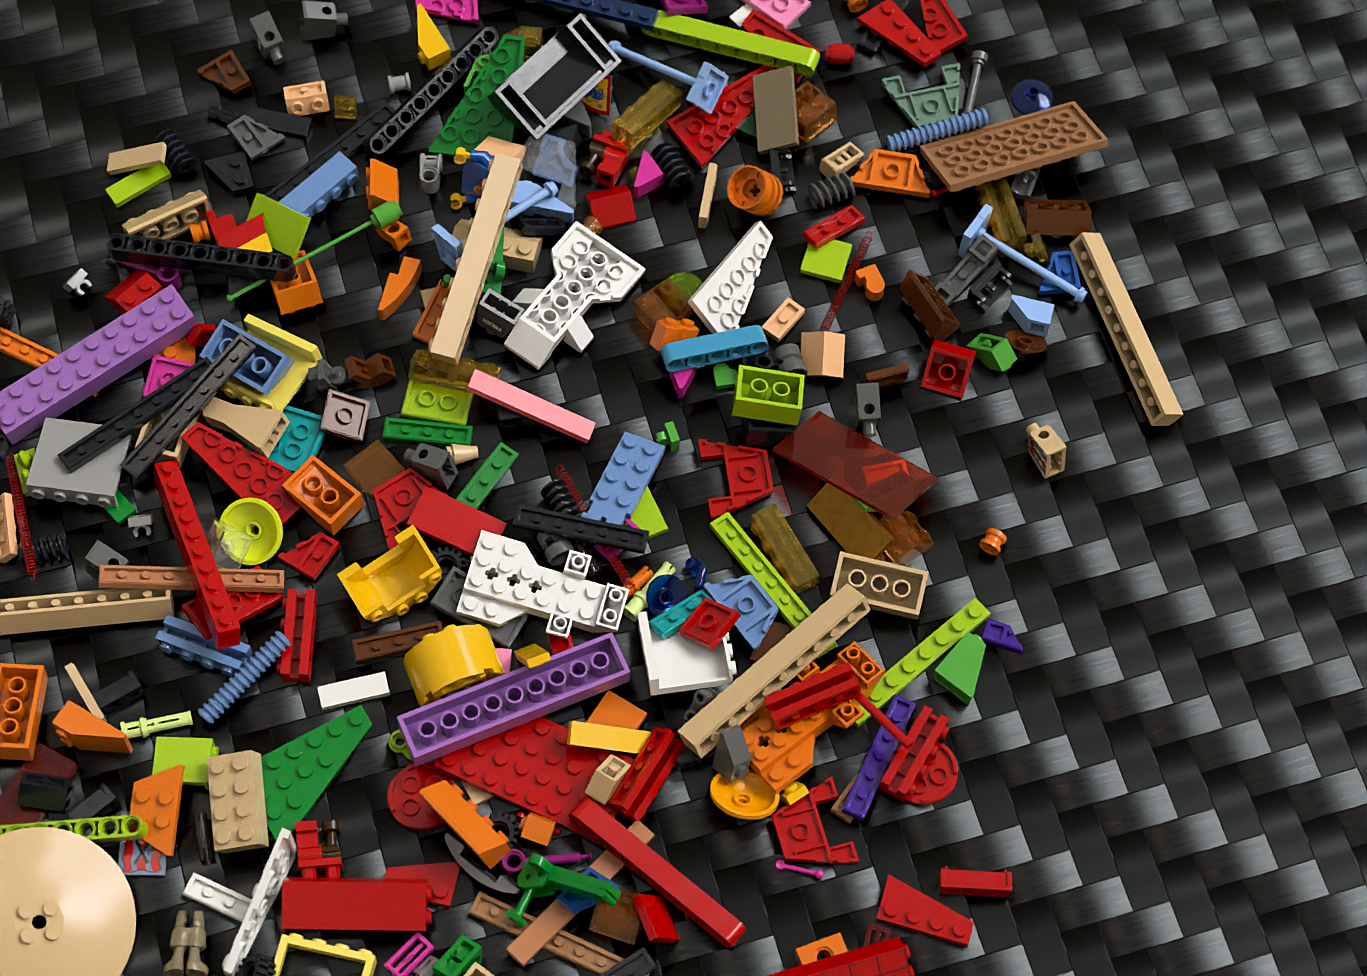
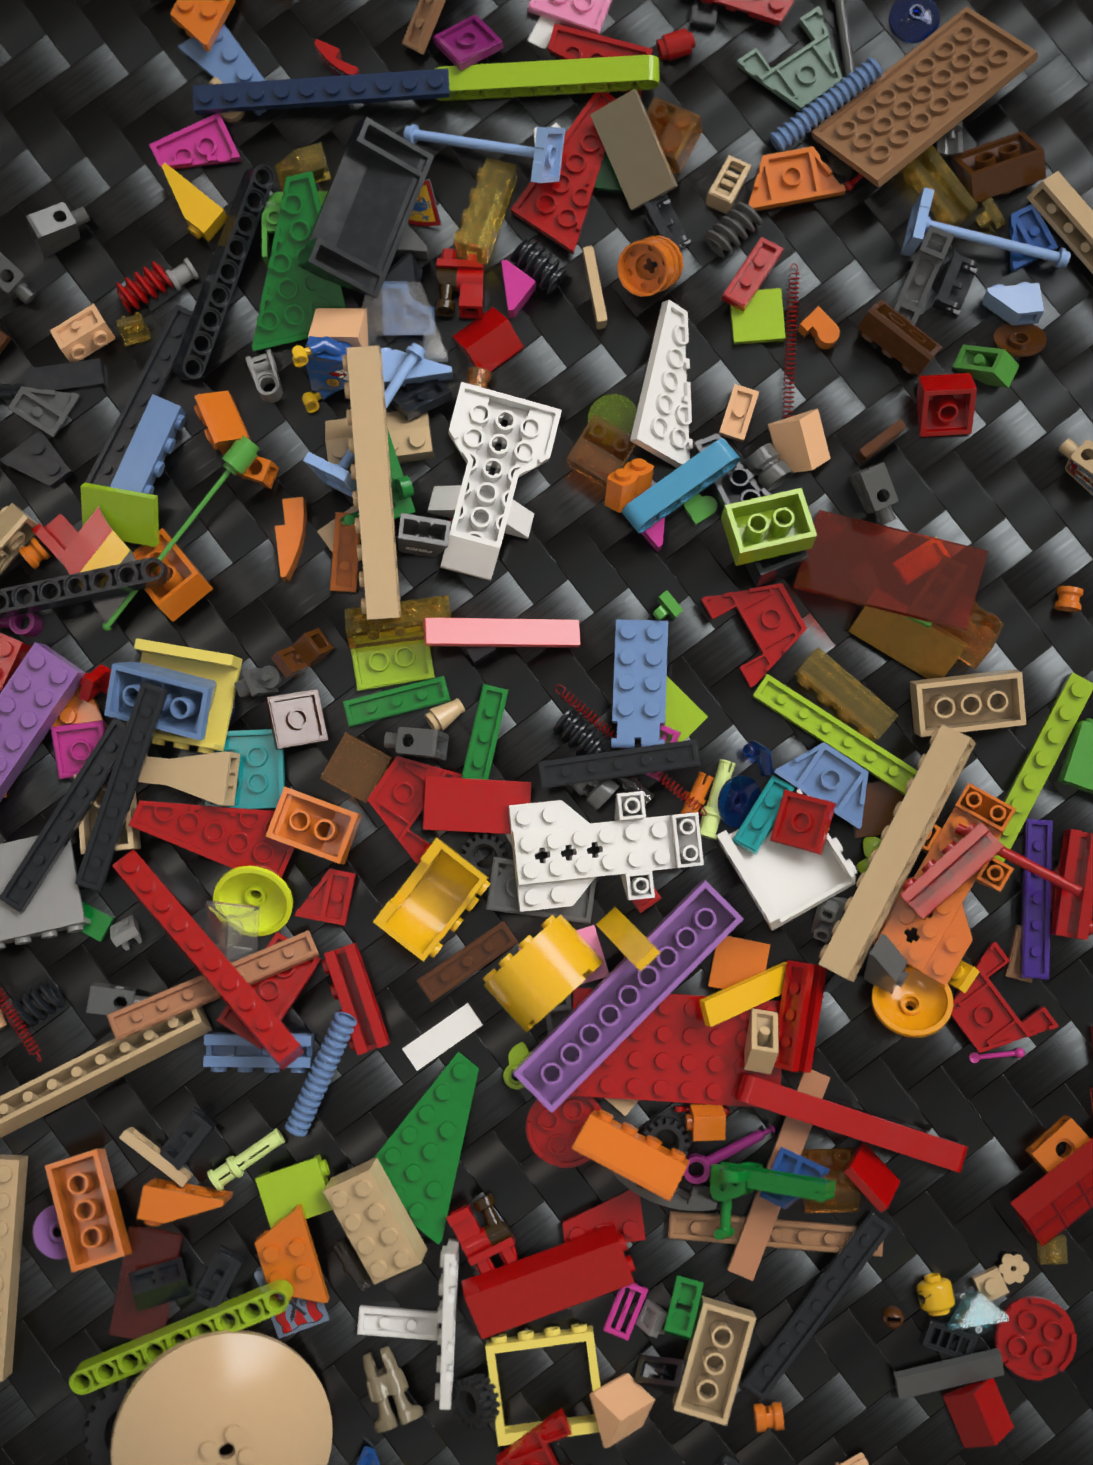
camera: 15 degrees left, 20 degrees up
none -> red piece [116,261,174,314]

